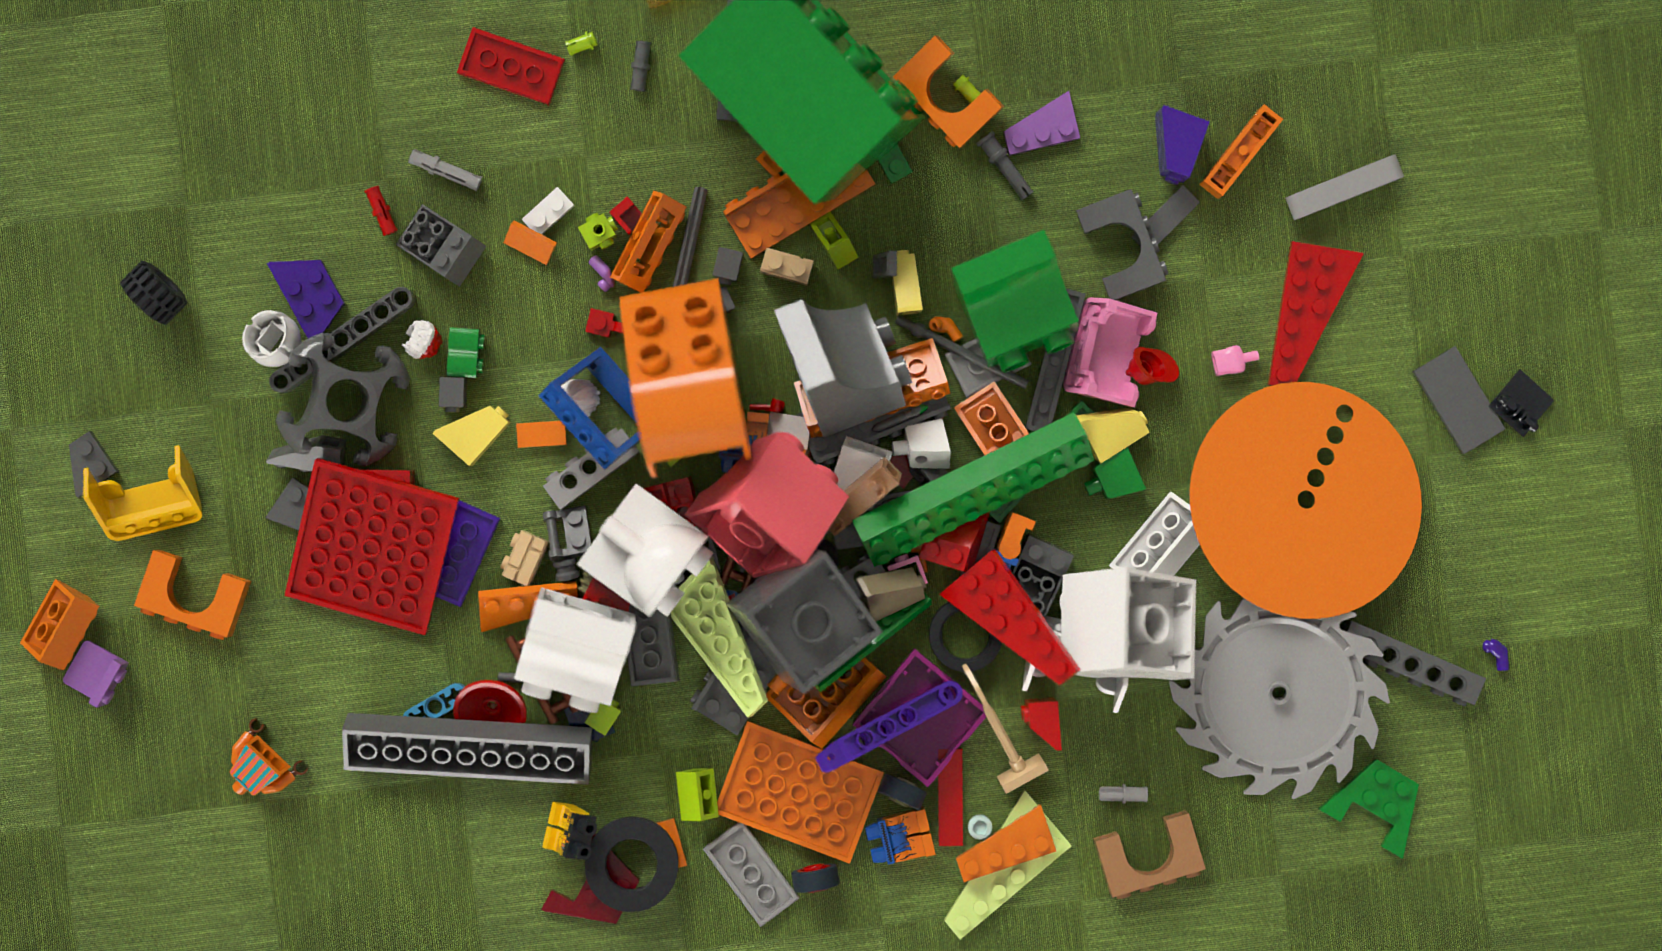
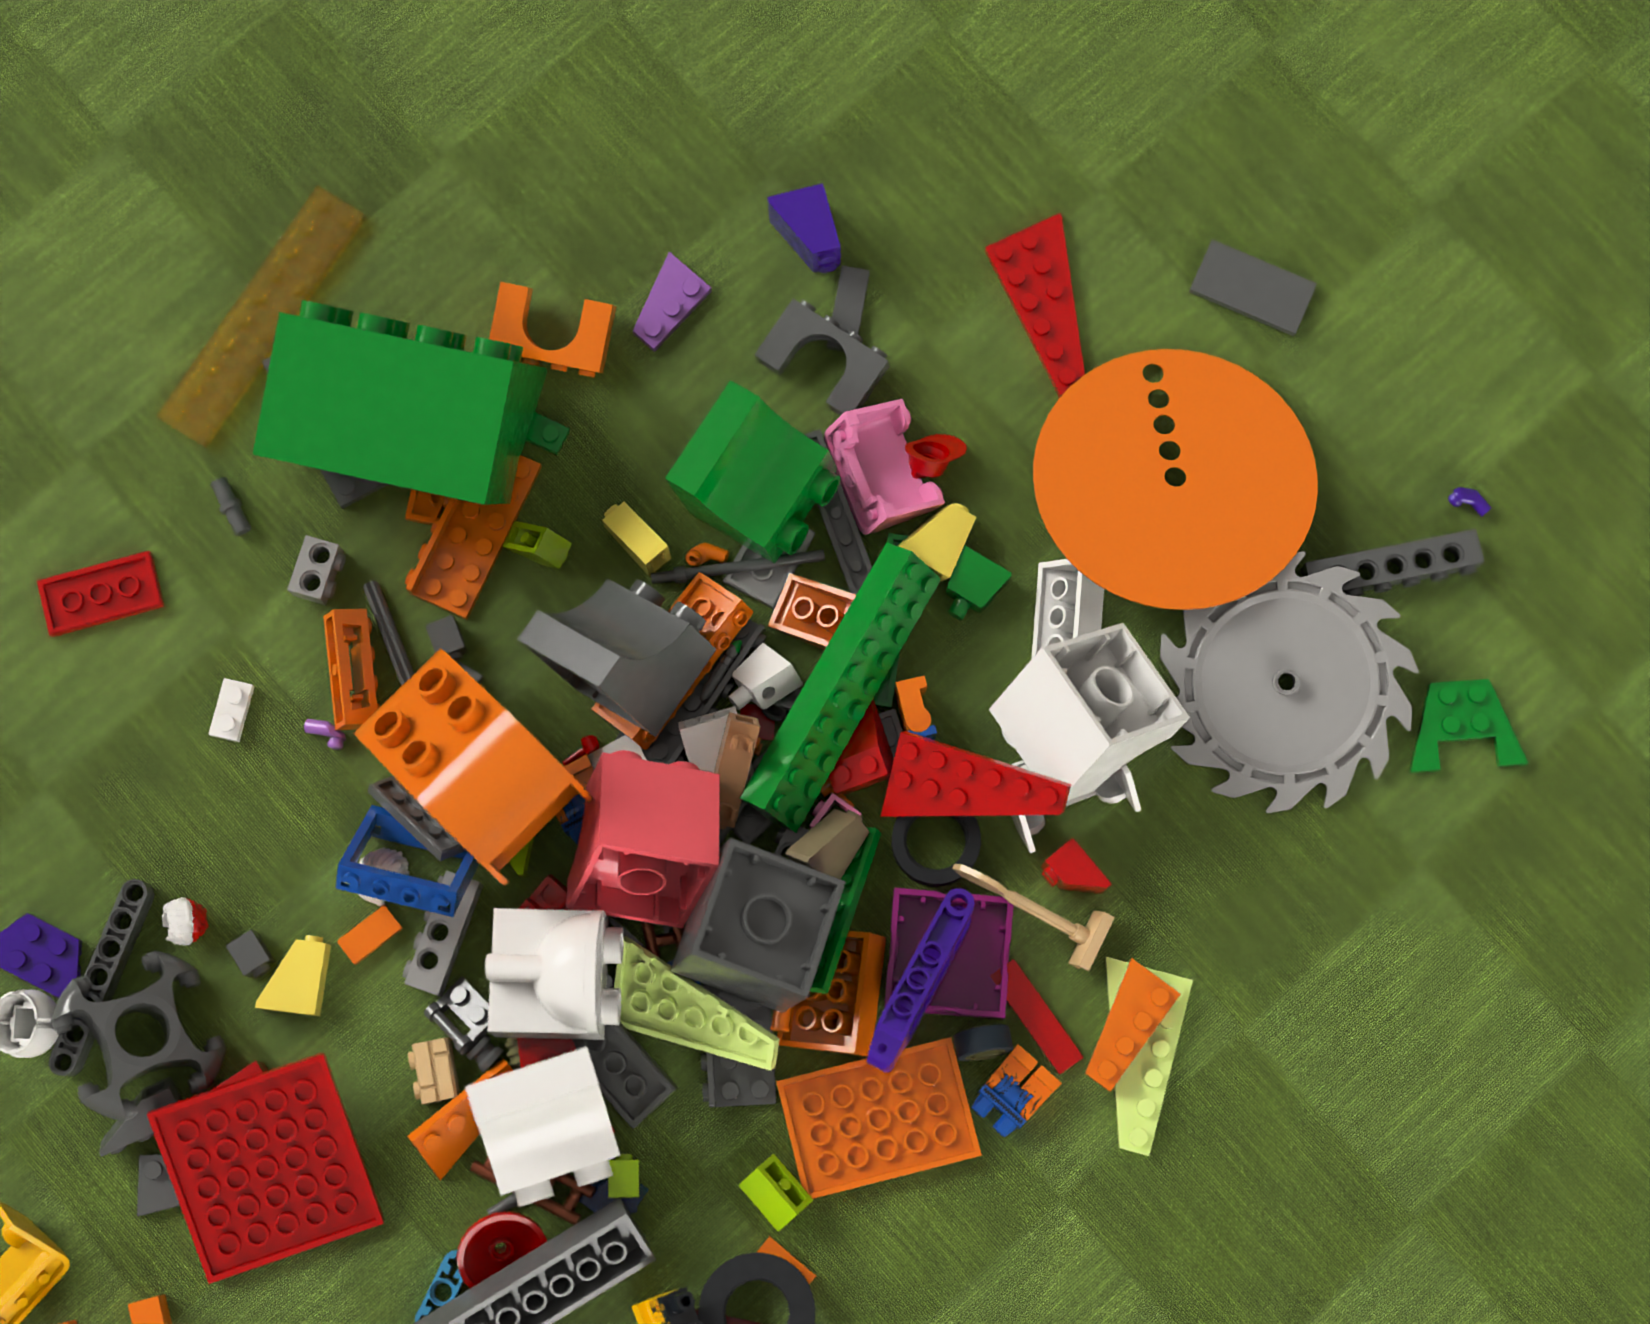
camera: 35 degrees left, 10 degrees down
red pin [364,185,398,237] -> none
dark grey slope [396,204,486,287] -> none
light grey pin [408,148,483,192] -> none
dark purple tile [436,500,501,607] -> none
green brick [447,327,485,378] -> none
orange tile [503,220,557,265] -> none
lime pin [565,31,598,56] -> none
lime brick [578,212,618,251] -> none
red plate [585,308,624,338] -> none
red panel [609,196,642,236] -> none
light grey tile [703,822,800,927] -> none
tan brick [760,248,814,286] -> none
black wheel [791,864,840,893] -> none
dark grey tile [873,251,897,280] -> none
lime pin [953,75,981,104] -> none
light aqua tile [968,814,992,840] -> none
dark grey pin [976,131,1034,201] -> none
dark grey slope [1011,533,1074,618] -> none
medium nougat arch [1093,810,1206,899] -> none
light grey axle [1099,784,1148,804] -> none
orange brick [1199,104,1283,199] -> none
bright pink piece [1211,345,1259,376] -> none
light grey beam [1285,154,1404,221] -> none
black hinge [1489,369,1554,437] -> none
none -> light grey brick [287,535,346,605]
none -> dark grey tile [368,776,464,861]

